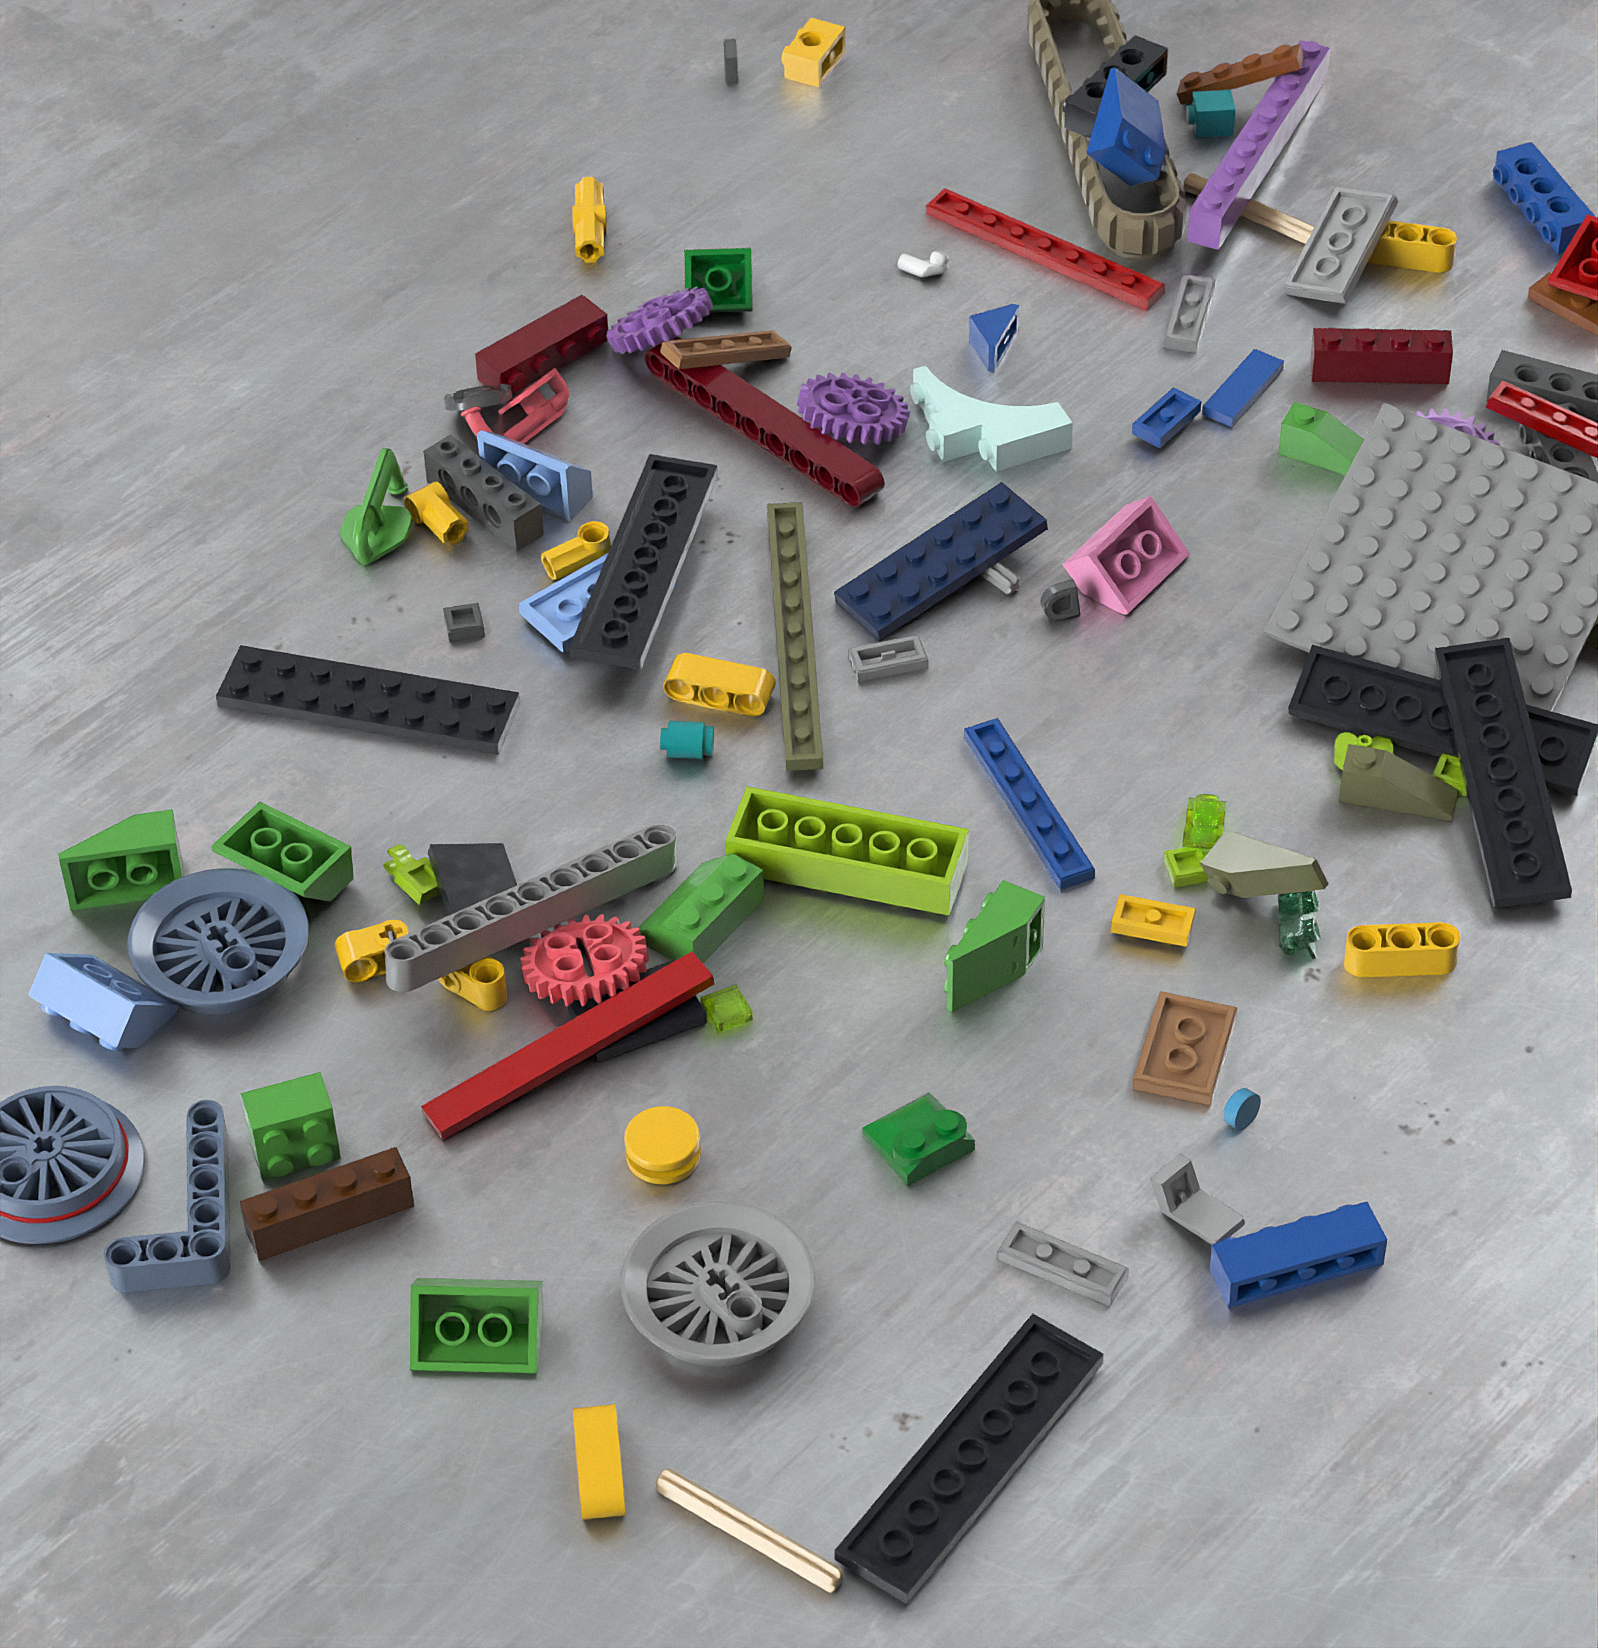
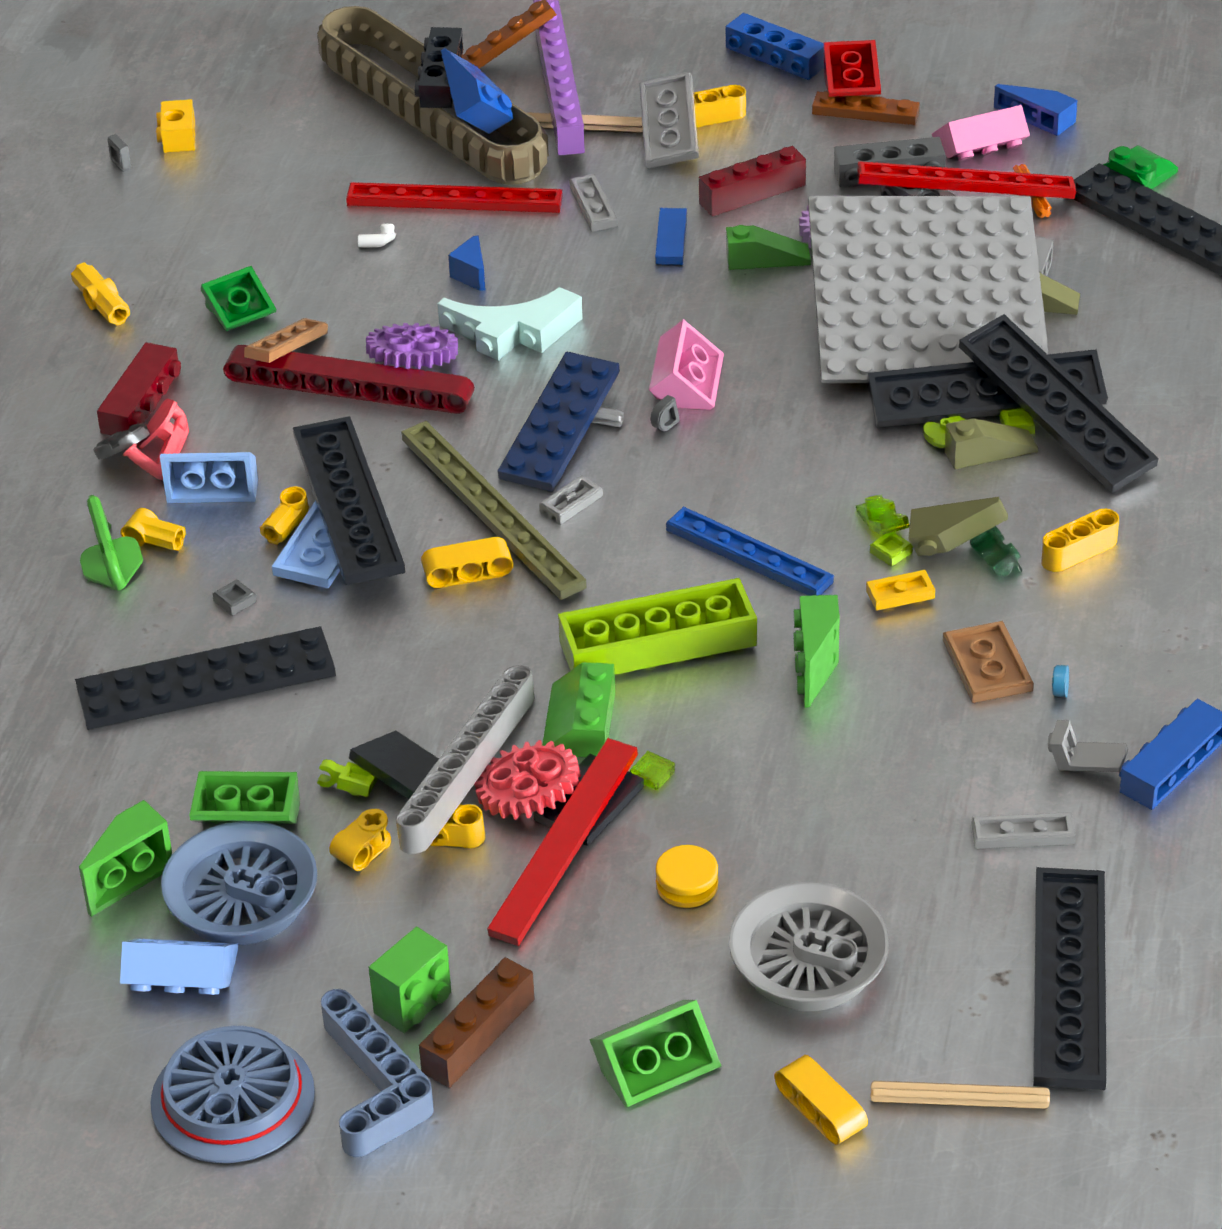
camera: 30 degrees left, 5 degrees down
dark grey brick [423,435,544,552] -> none
medium lavender gear [606,287,713,354] -> none
teal brick [660,720,714,759] -> none
green slope [862,1093,975,1186] -> none
blue plate [1132,387,1202,448] -> none
teal brick [1186,90,1235,138] -> none

